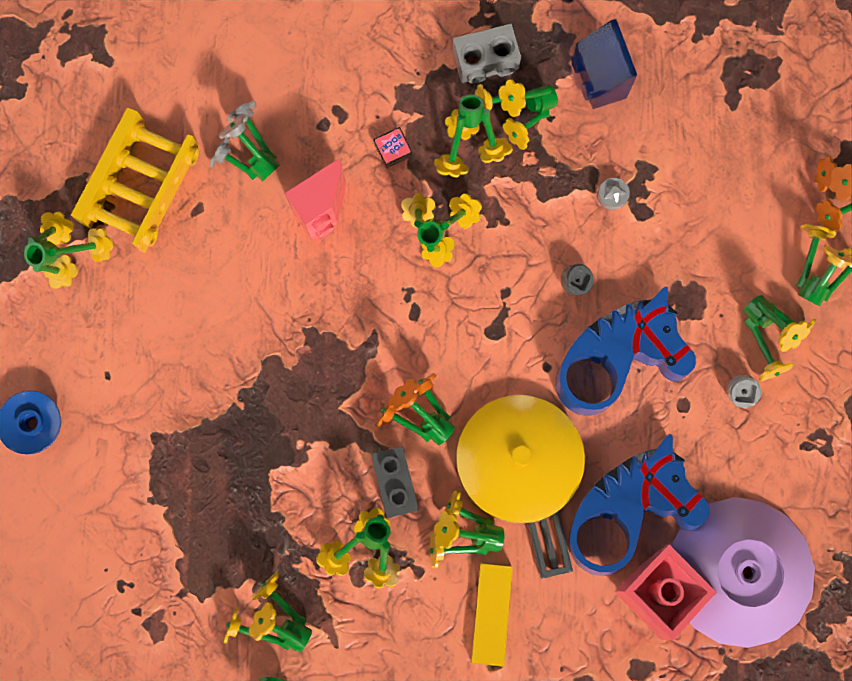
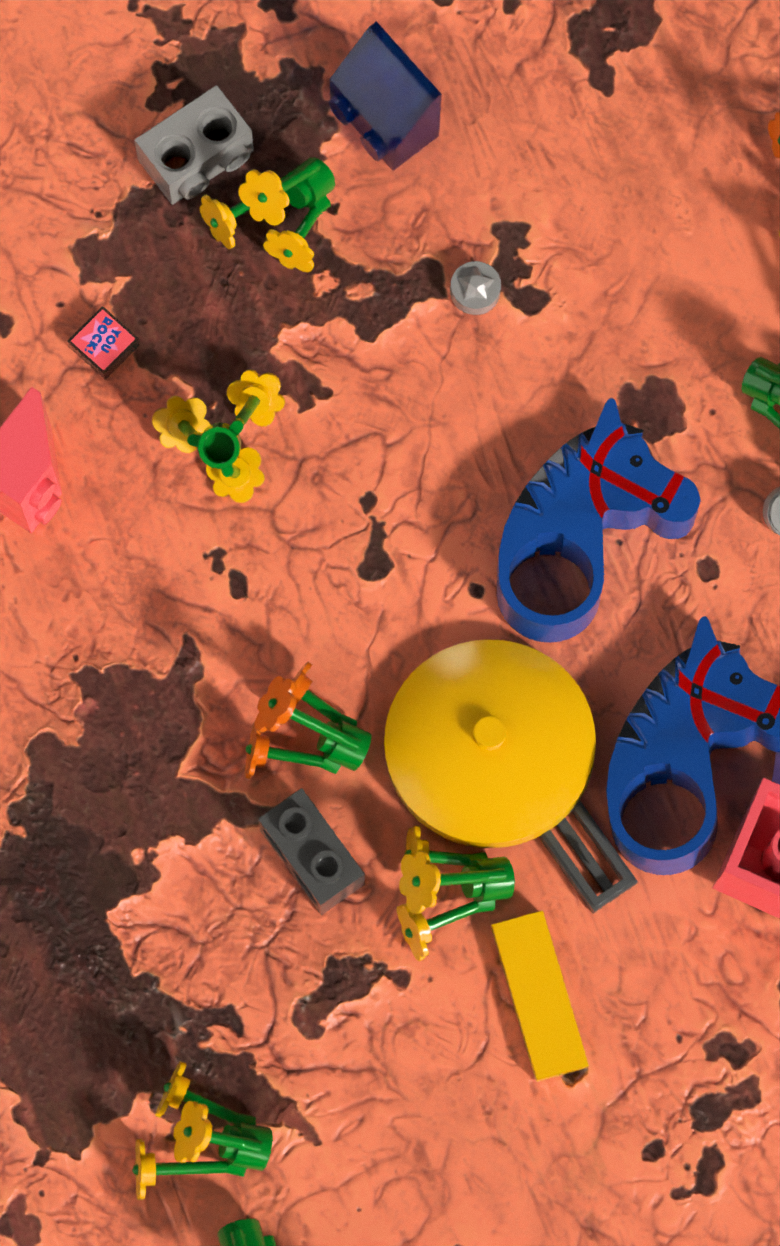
camera: 25 degrees left, 5 degrees down
yellow plant [316,508,400,589] -> none
plant [434,94,513,177] -> none
dark grey tile [561,264,593,295] -> none

